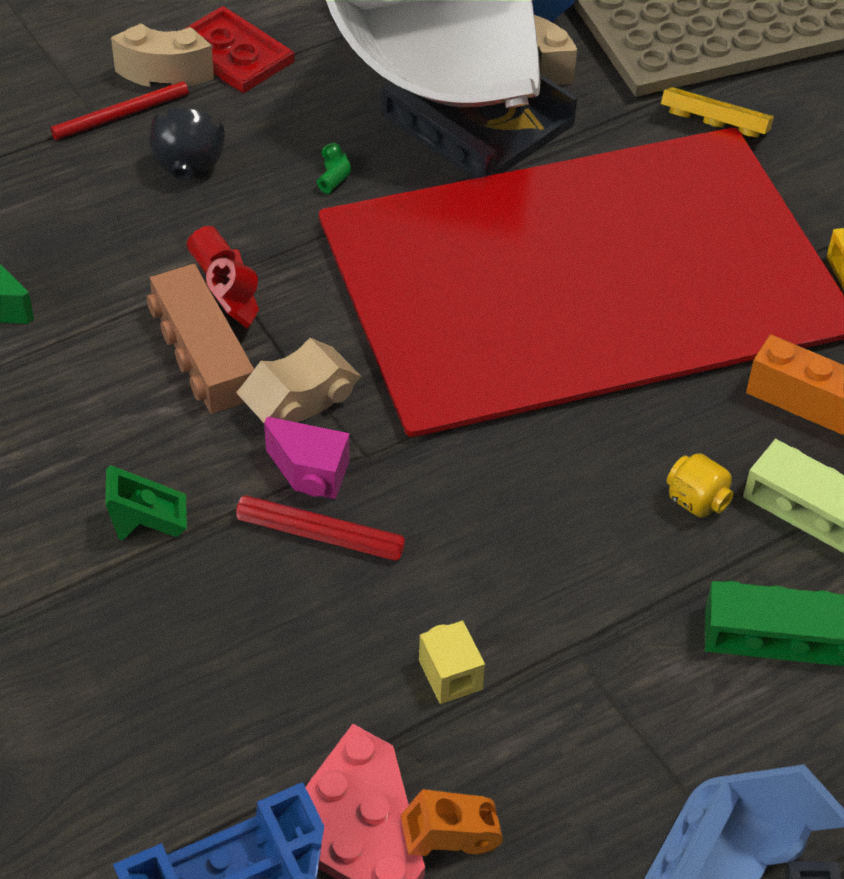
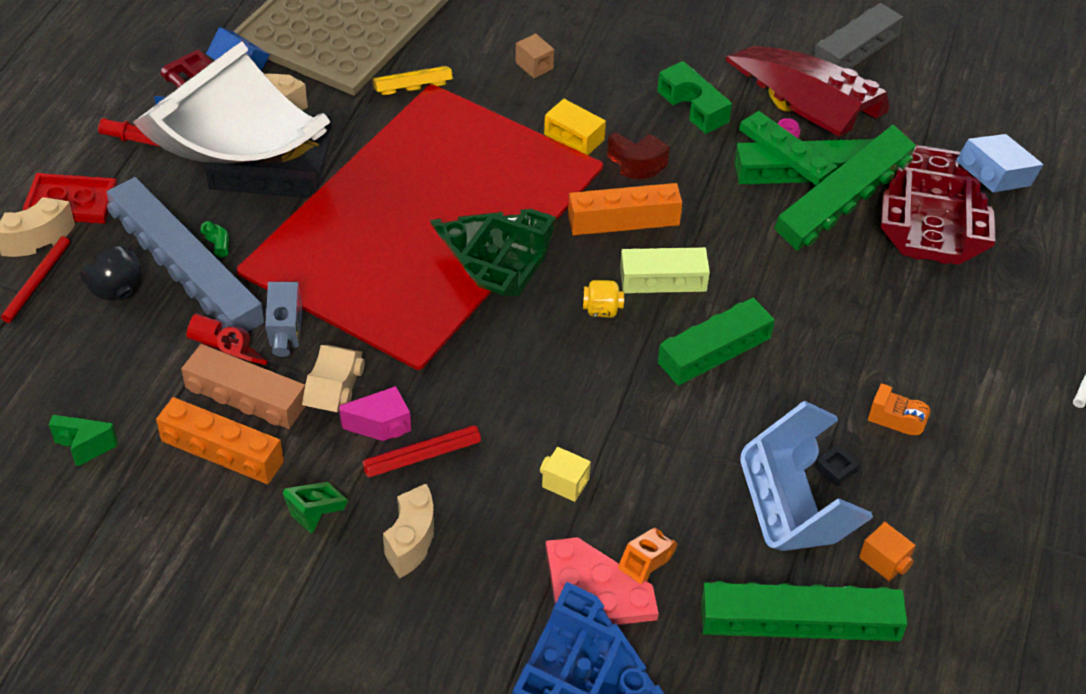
camera: 40 degrees left, 0 degrees up
none -> sand blue brick [106,177,264,339]
none -> orange brick [156,397,284,484]
none -> sand blue torso [266,282,304,357]
none -> tan brick [383,484,434,579]
none -> dark green wedge [430,209,556,296]

